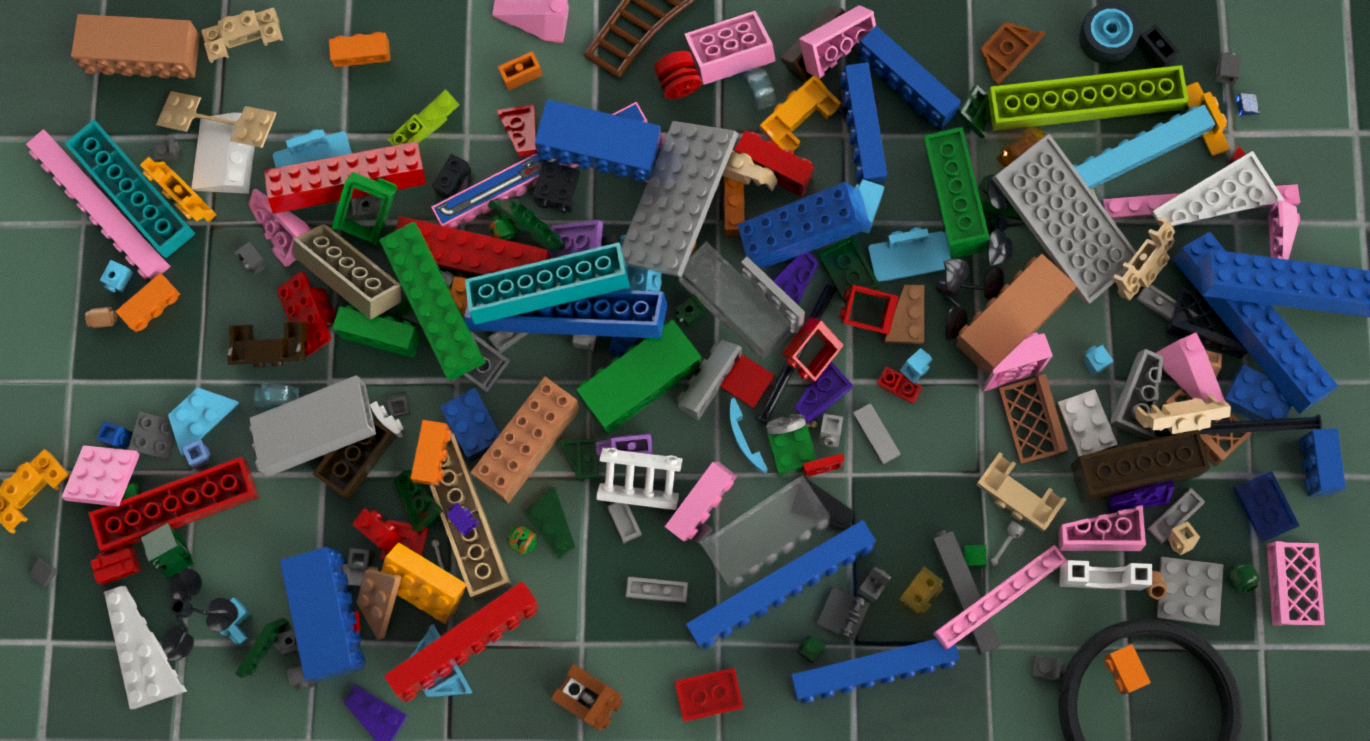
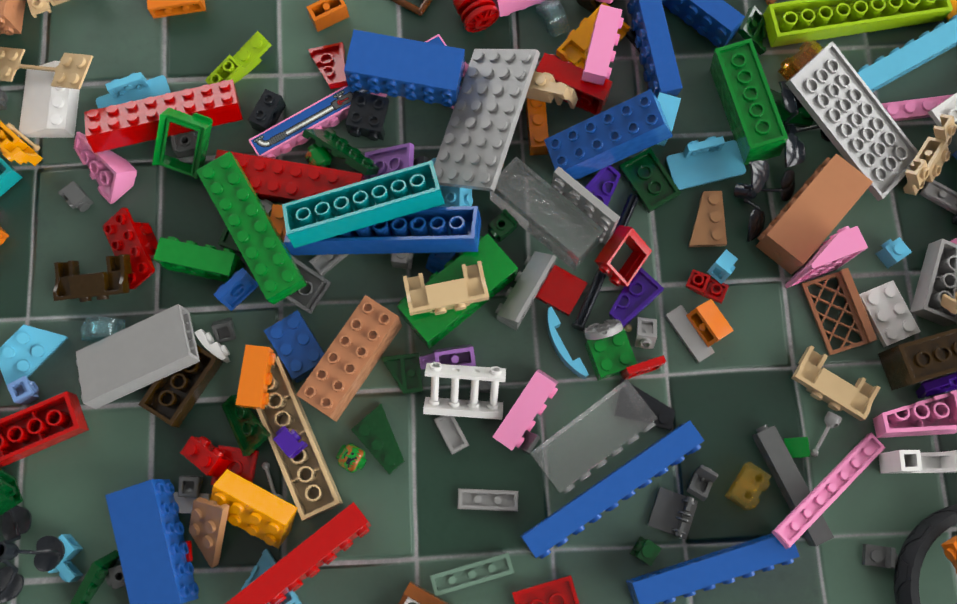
camera: 10 degrees left, 0 degrees up
dark tan brick [293,223,401,320] -> none
red window [839,285,899,335] -> none
none -> tan hinge [6,122,40,151]
none -> blue plate [213,268,259,311]
none -> tan bracket [403,261,489,316]
none -> sand green plate [430,552,514,597]
none -> bright pink wedge [581,4,624,85]
none -> orange brick [686,299,734,347]

